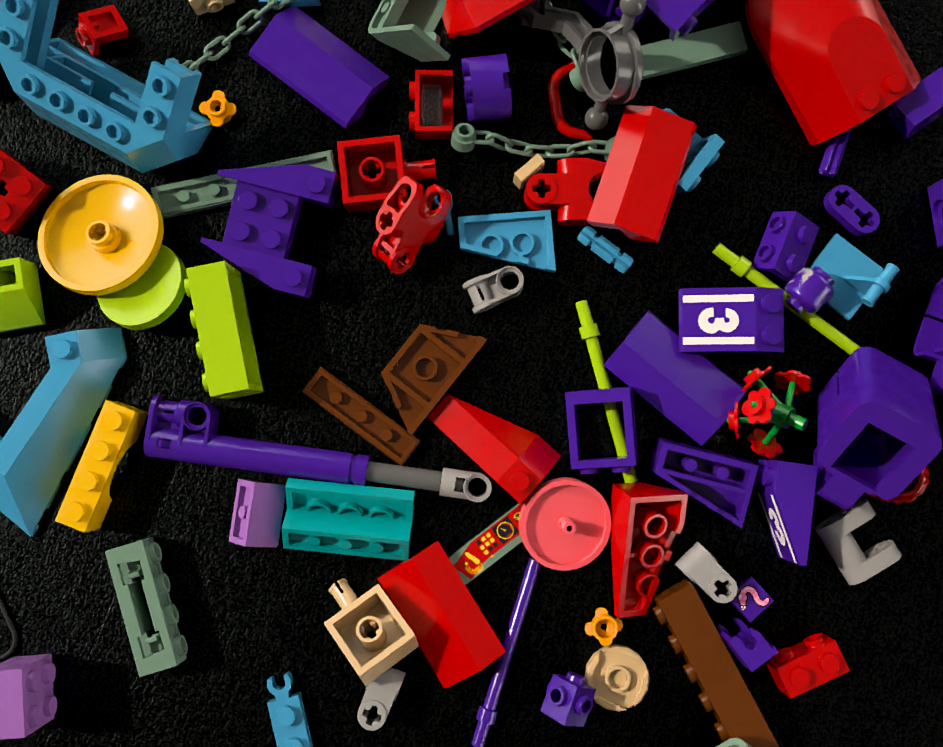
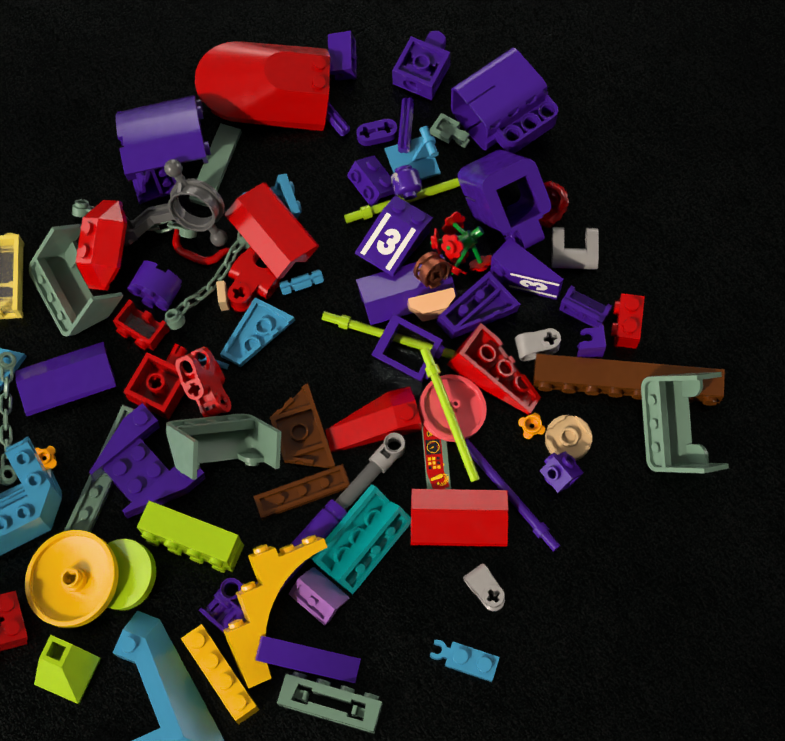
camera: 55 degrees left, 15 degrees down
tan brick [324,578,419,686] -> none
light grey piece [462,266,524,314] -> none
dark purple tile [730,576,773,623] -> none
none -> sand green windscreen [166,414,281,480]
none -> yellow arch [223,535,327,688]
none -> dark purple slope [255,636,361,683]
none -> dark purple axle [398,97,414,153]
none -> light nougat slope [407,288,456,322]
none -> copper wheel [413,252,450,289]
none -> lime bar [420,347,480,482]
none -> sand green plate [430,113,470,148]
none -> dark purple hinge [559,285,612,328]

